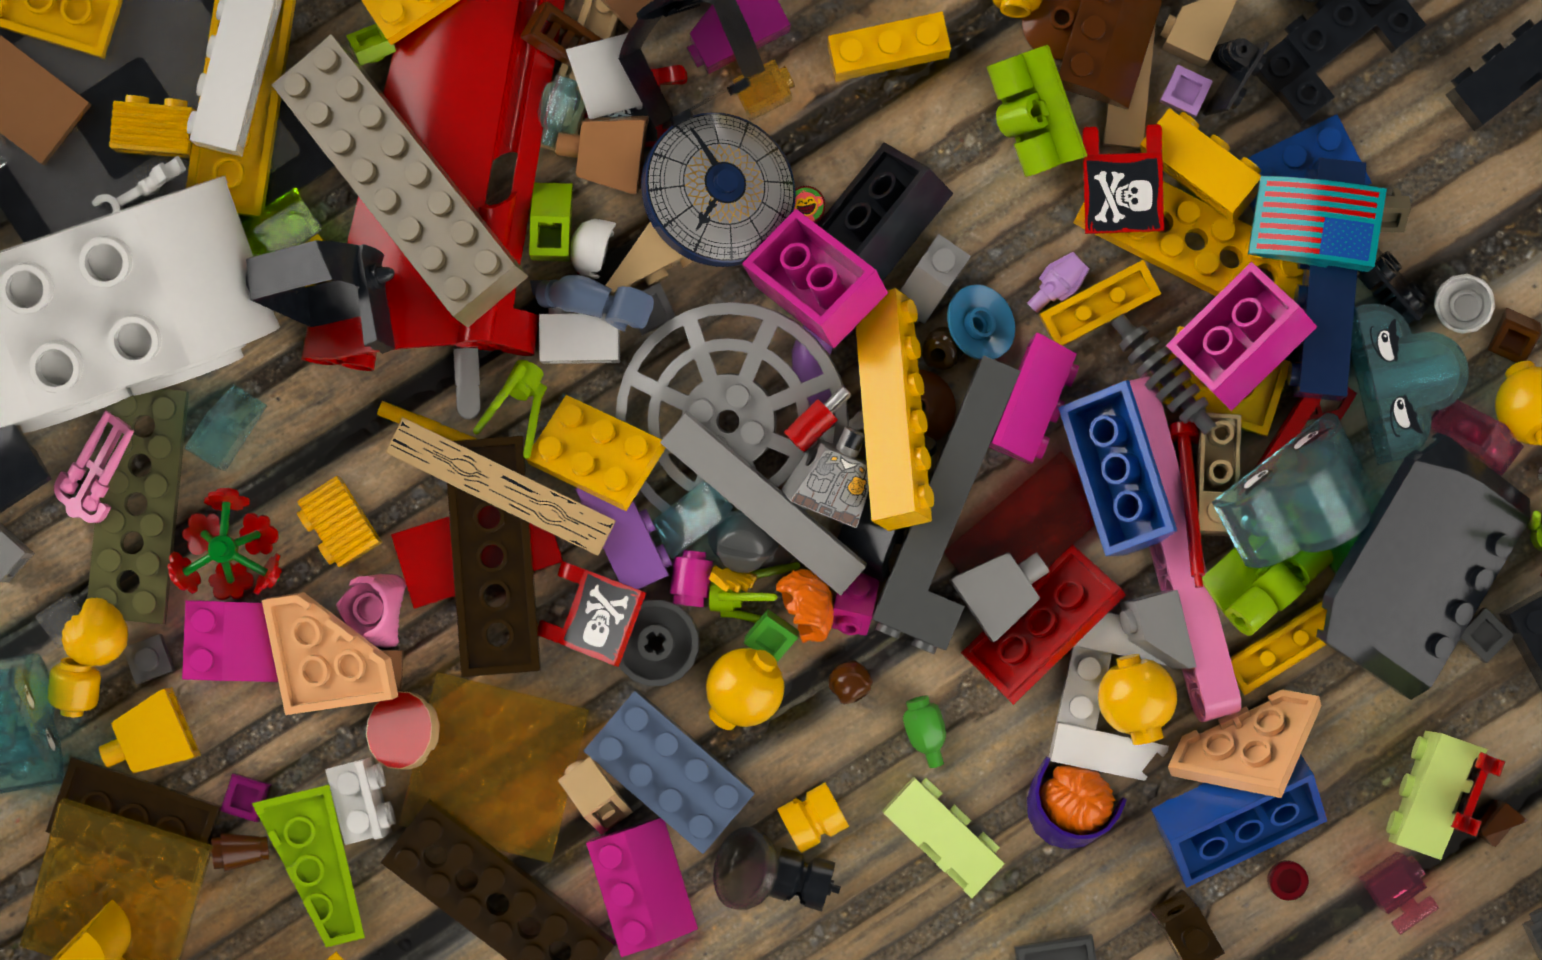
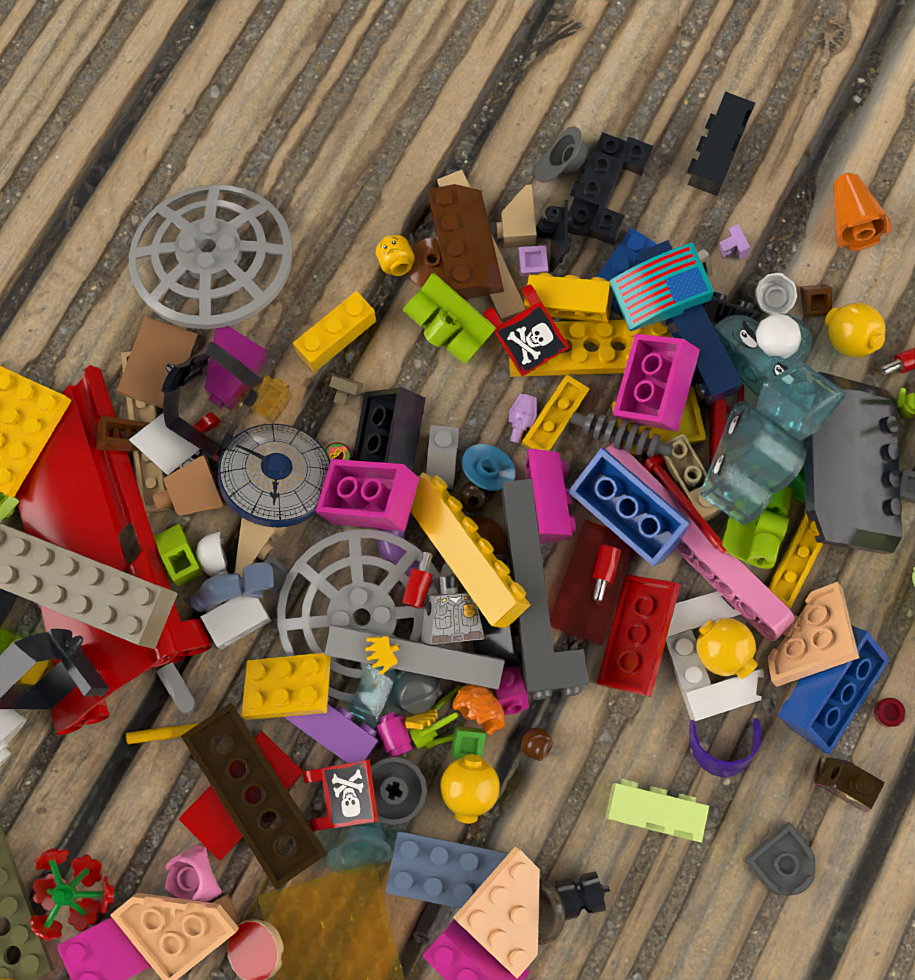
camera: 35 degrees left, 10 degrees down
clear light blue slope [185,384,267,471] -> none
yellow brick [297,476,383,568] -> none
tan tile [385,417,616,556] -> none
lime plant [473,360,547,459] -> none
clear light blue plant [538,74,581,147] -> none
tan slope [558,757,633,835] -> none
yellow wheel [777,782,850,853] -> none
bright green plant [903,695,946,768] -> none
light grey torso [949,552,1049,642] -> none
orange hair [1039,764,1116,835] -> none
light grey slope [1120,590,1196,669] -> none
clear pink slope [1425,395,1524,477] -> none
none -> clear light blue piece [326,822,393,875]
none -> dark tan tile [329,375,363,406]
none -> yellow piece [365,635,400,675]
none -> light nougat plate [453,846,540,979]
none -> red piece [592,545,621,601]
none -> lavender tile [719,224,750,261]
none -> white hair [756,314,801,359]
none -> clear light blue slope [756,361,846,441]

